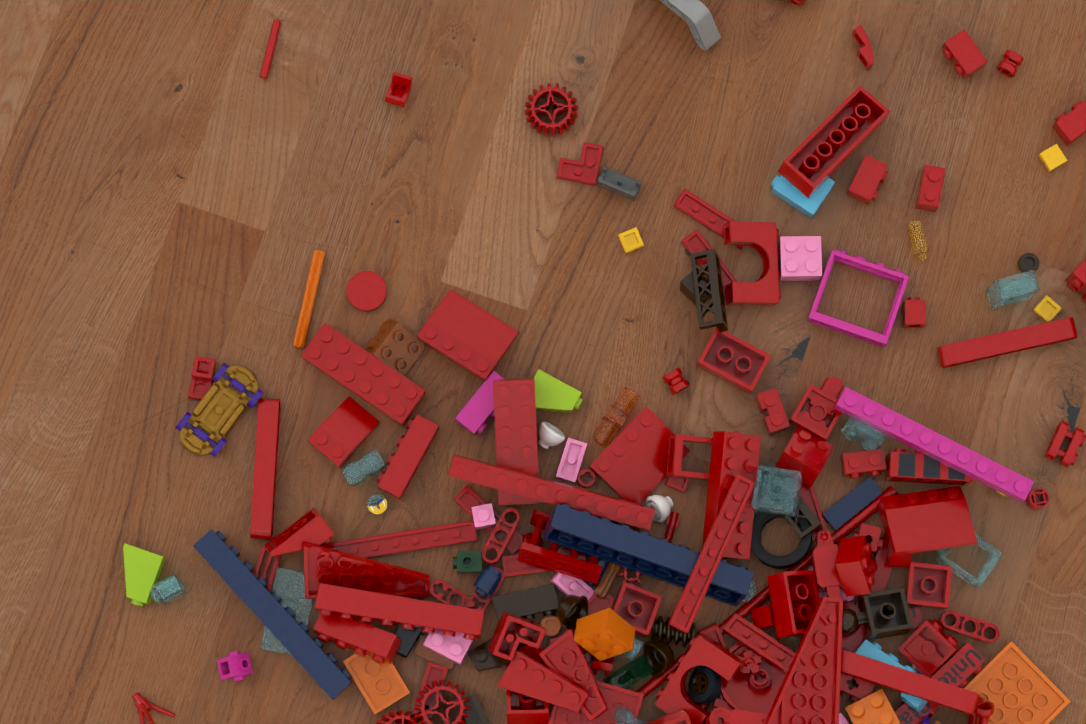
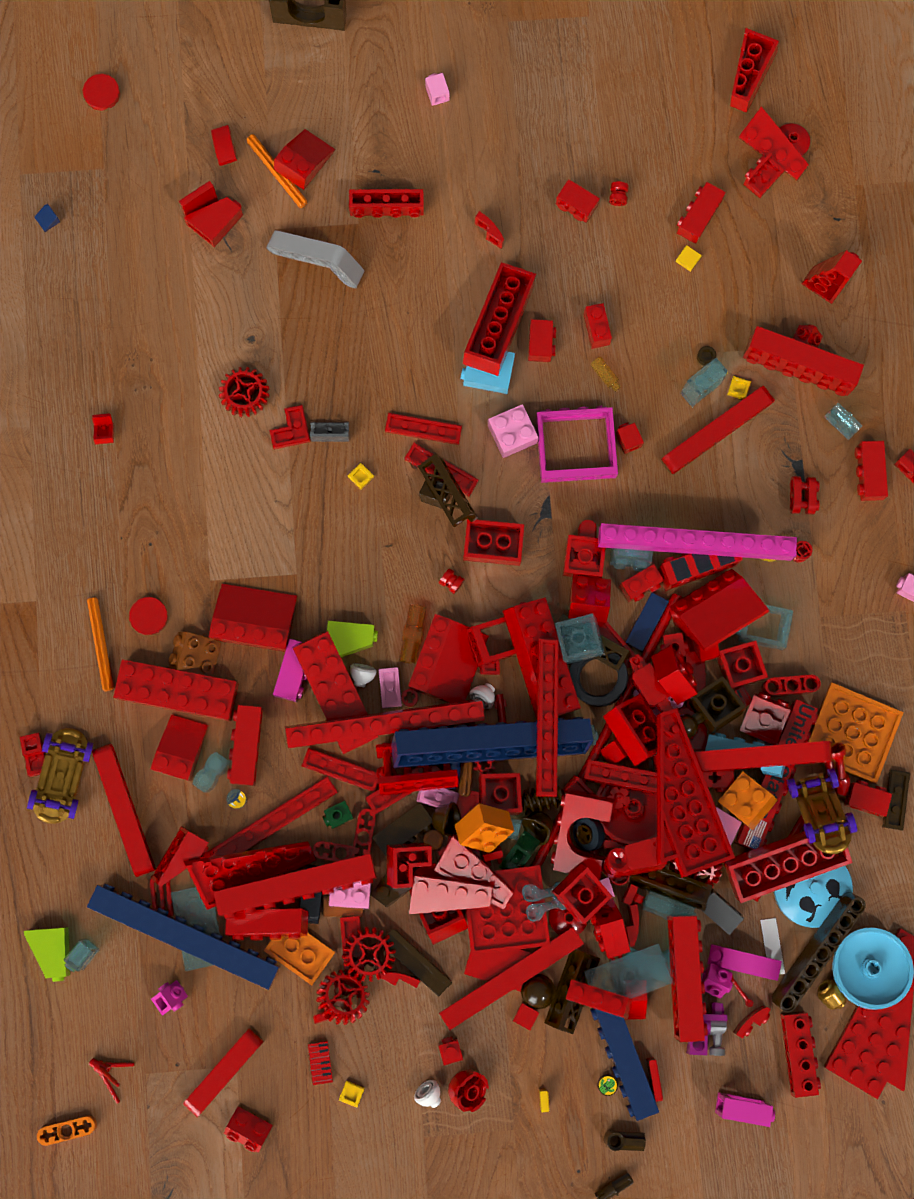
camera: 30 degrees left, 0 degrees up
bright pink brick [471,503,496,530] -> none
dark blue brick [473,565,502,598] -> none
red beam [482,508,520,565] -> none
red arch [723,221,781,306] -> none
red brick [755,388,790,436] -> none

